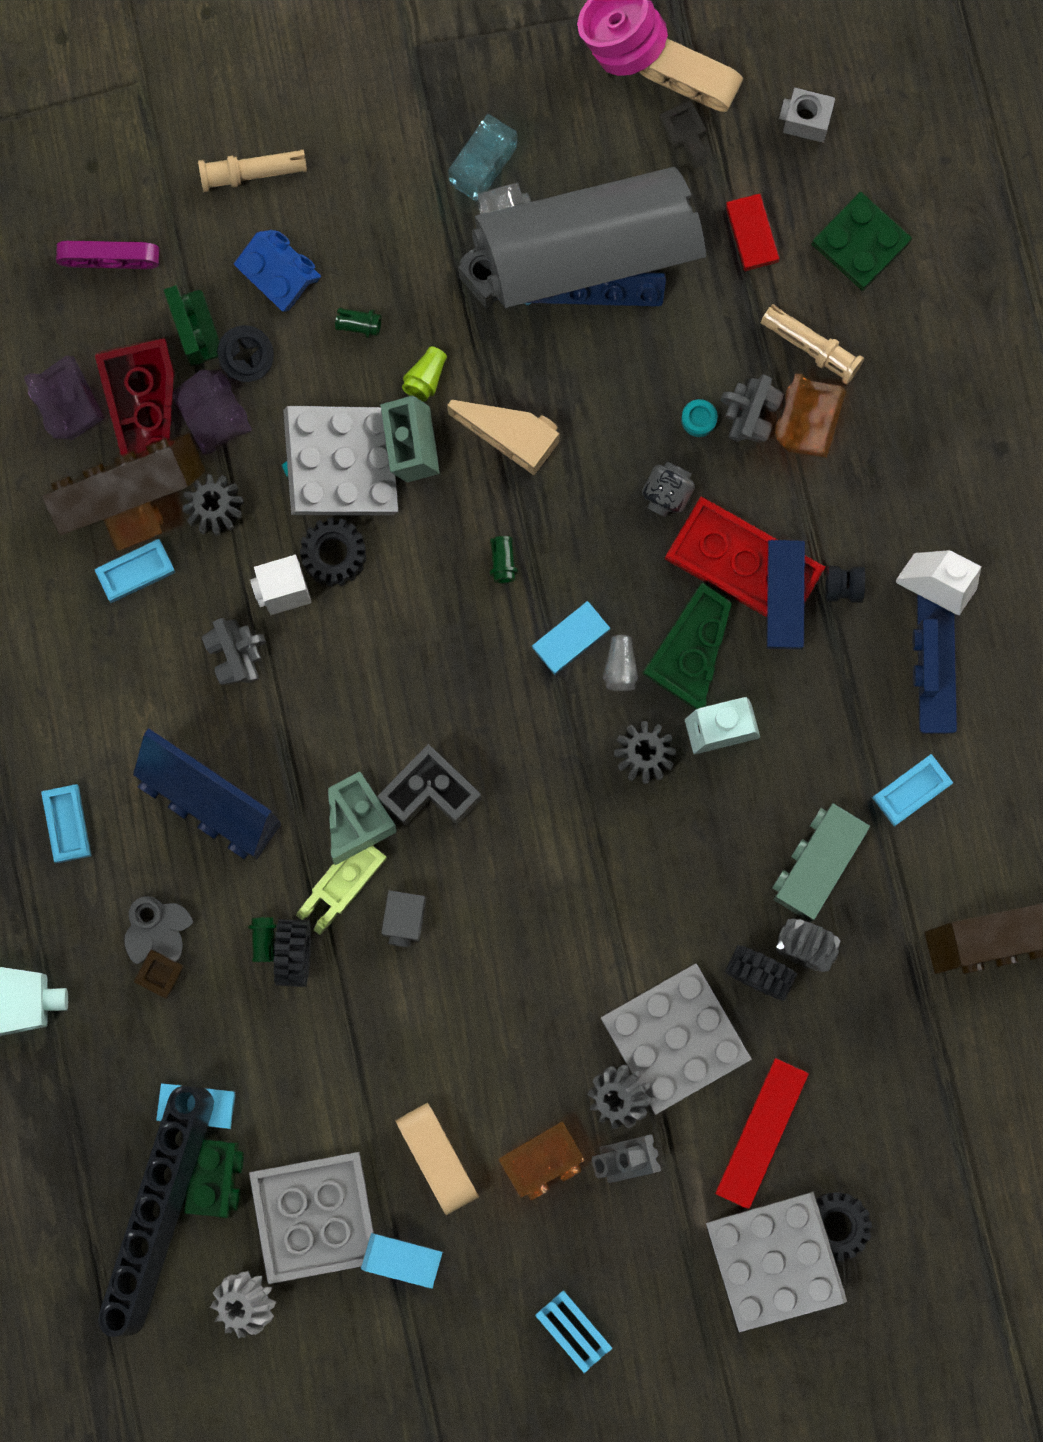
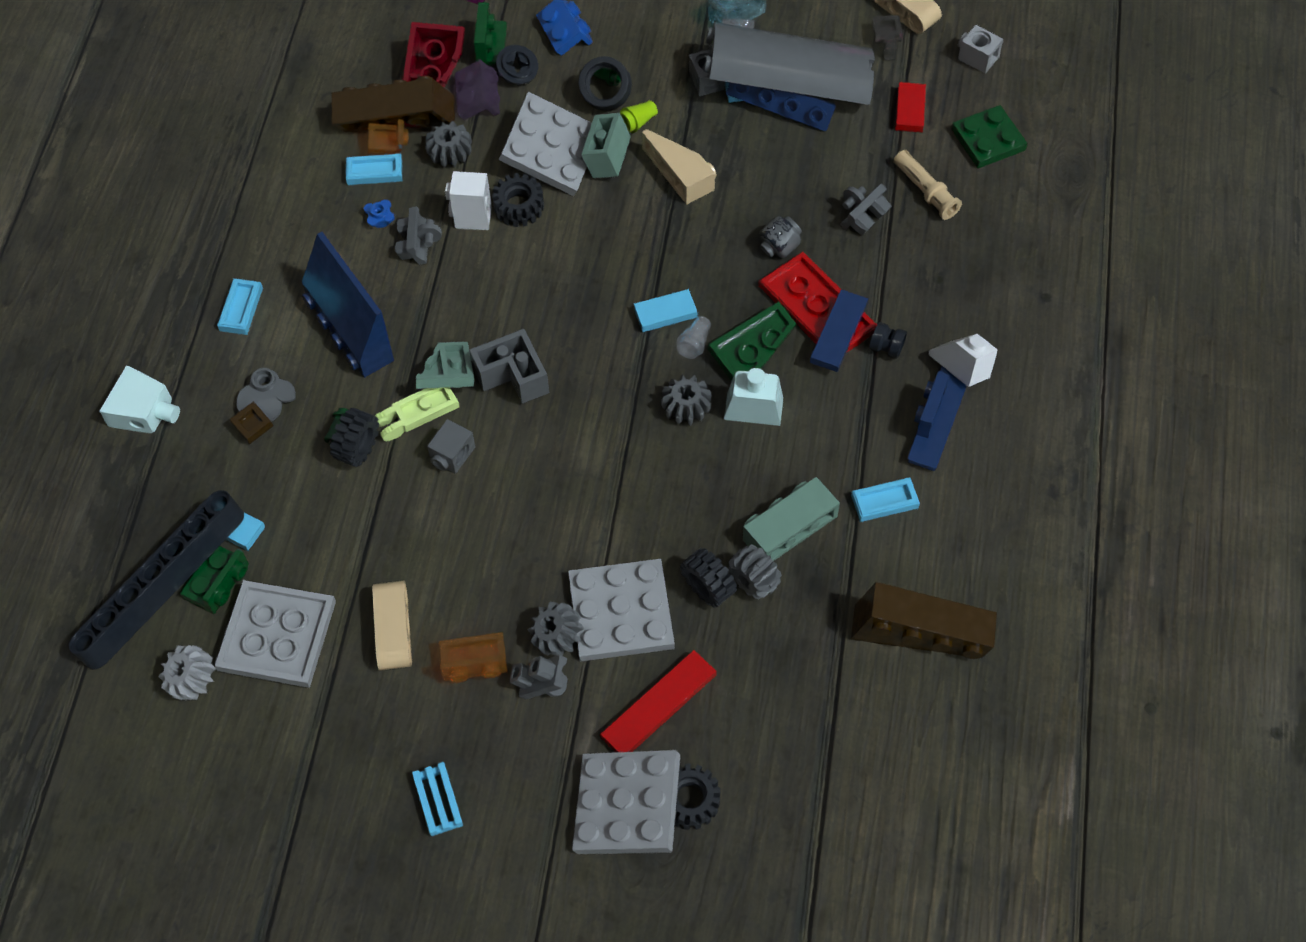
camera: 20 degrees right, 20 degrees down
clear purple bracket [24,356,105,440] -> none
medium azure tile [361,1233,443,1288] -> none
dark green pin [490,536,519,584] -> none
teal tile [681,399,718,437] -> none
clear orange bracket [776,373,846,458] -> none
none -> blue plate [364,200,395,228]
none -> black tyre [578,56,632,111]

